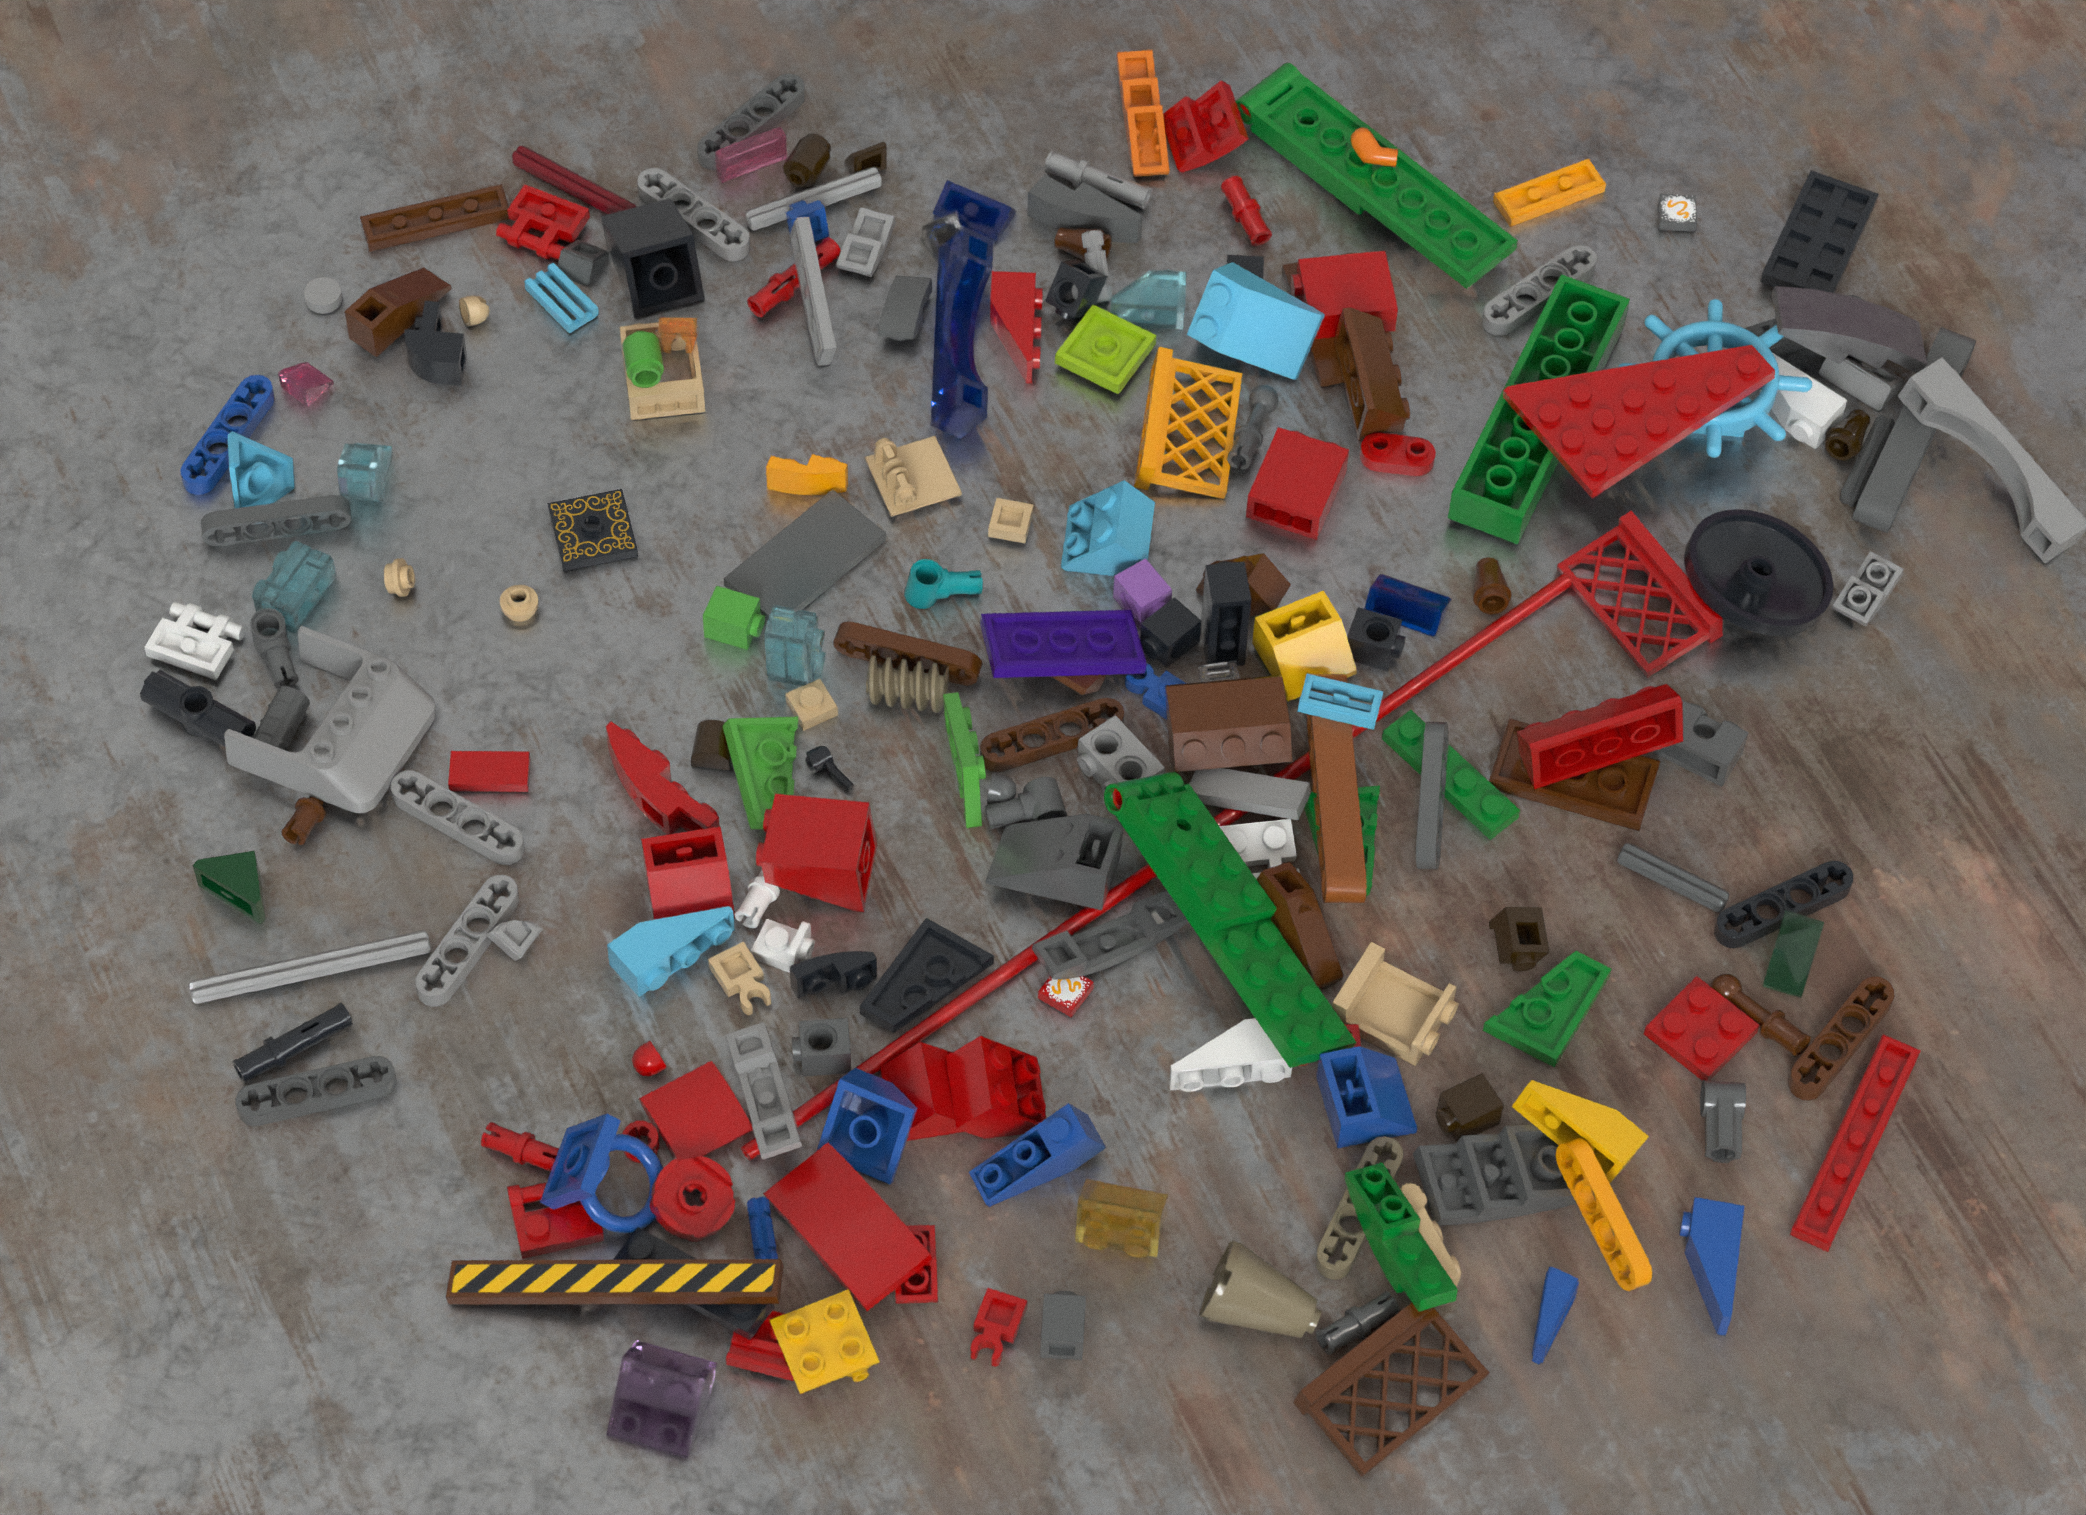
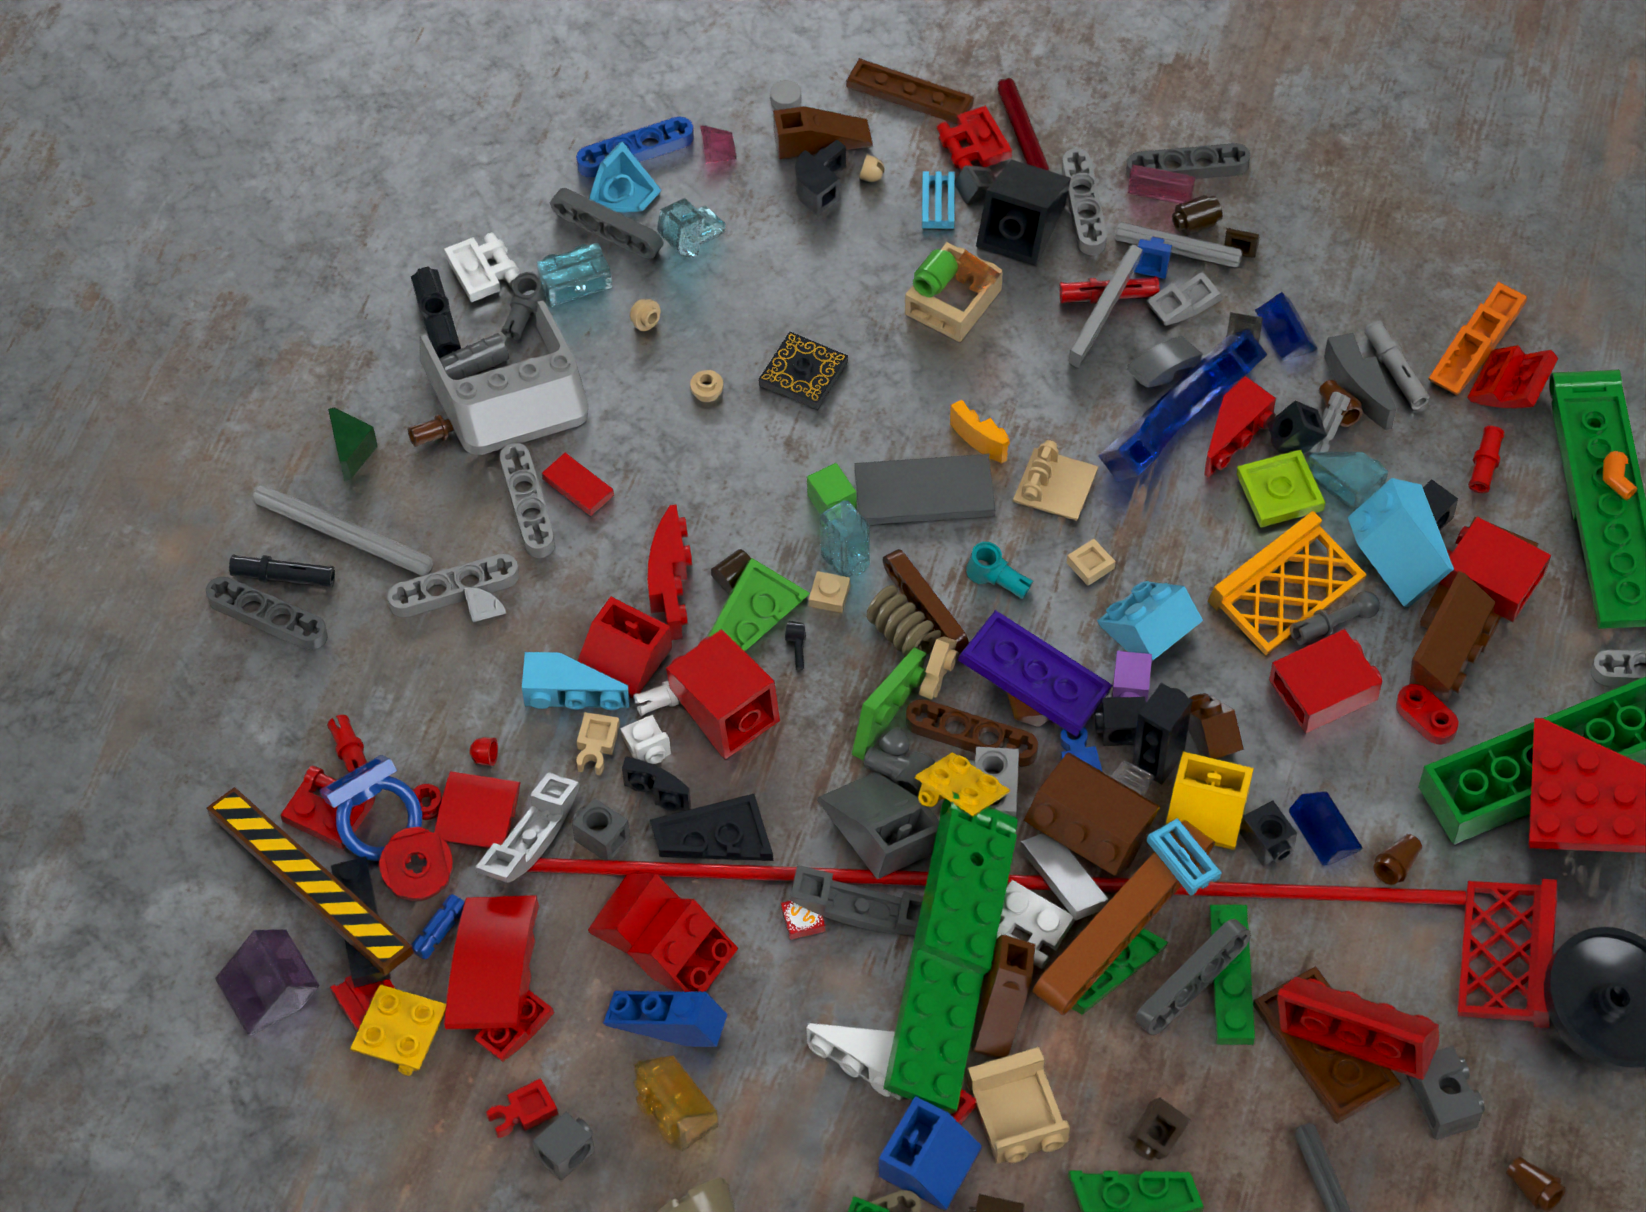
camera: 45 degrees right, 0 degrees up
blue slope [816,1068,917,1185] -> none
none -> yellow hinge [915,752,1010,816]
none -> tan plate [919,636,958,699]
none -> reddish brown cone [1506,1157,1566,1212]

